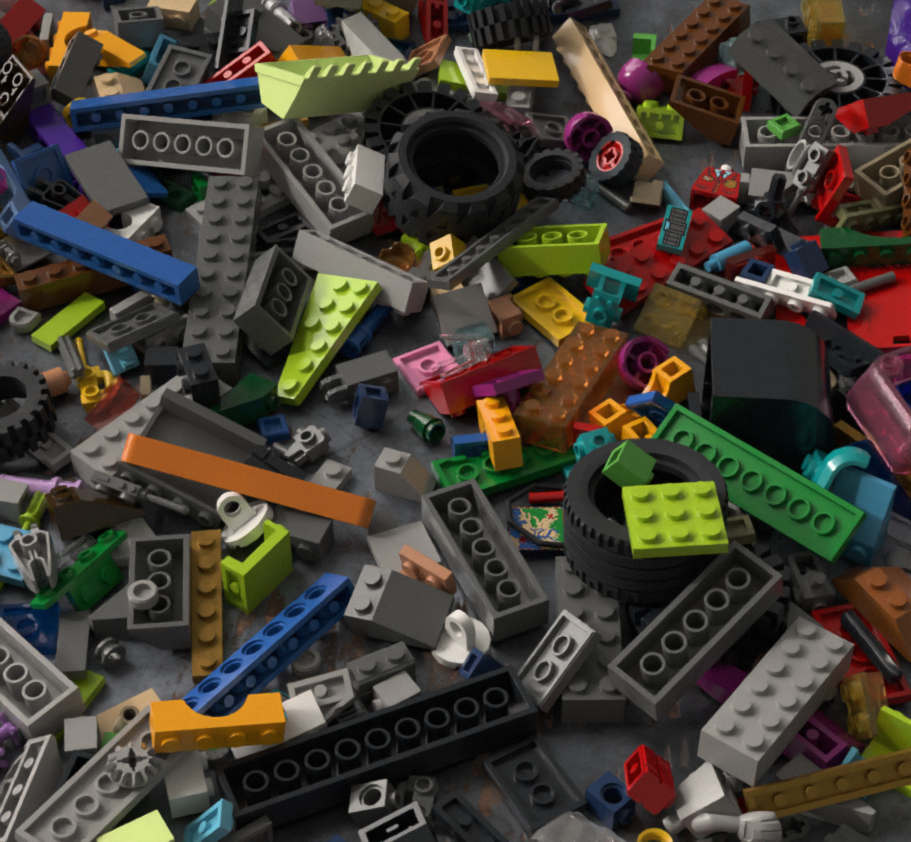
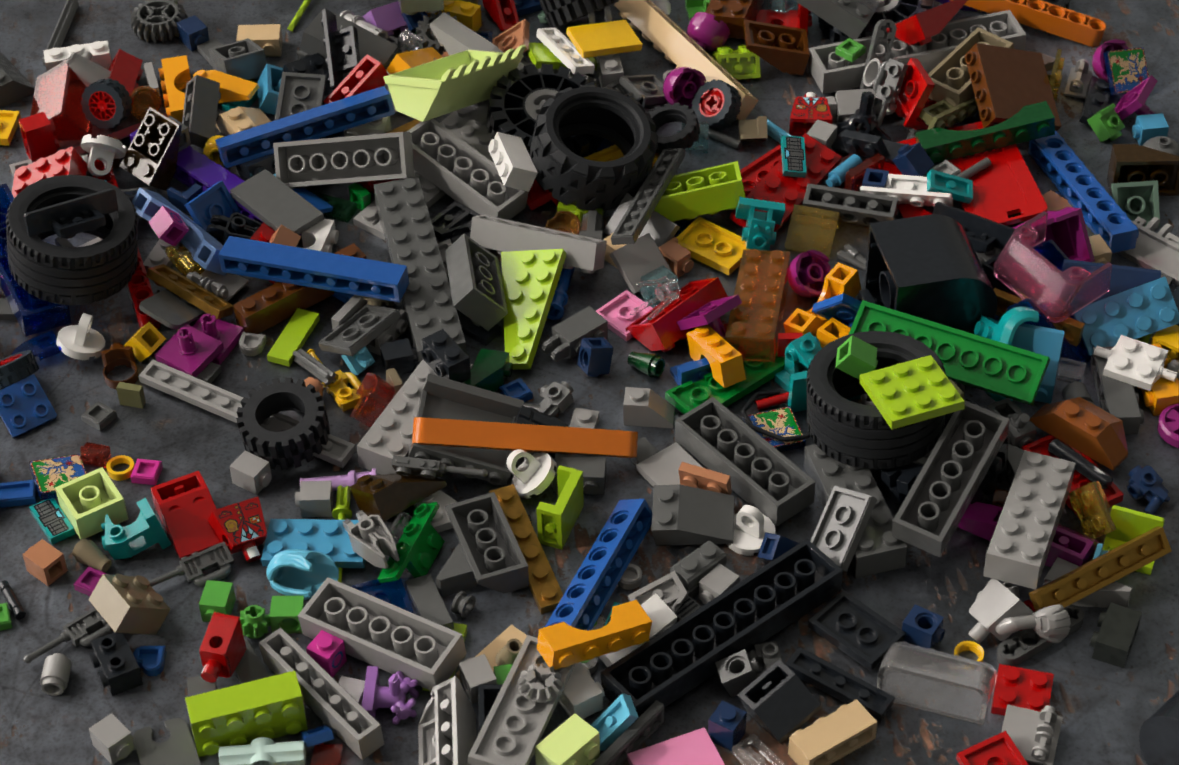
camera: 15 degrees left, 0 degrees up
light grey tile [127,580,159,610] -> none
yellow brick [430,233,466,272] -> none
clear pink piece [478,100,533,126] -> none
red brick [624,744,677,815] -> none
magenta slope [690,63,738,88] -> none

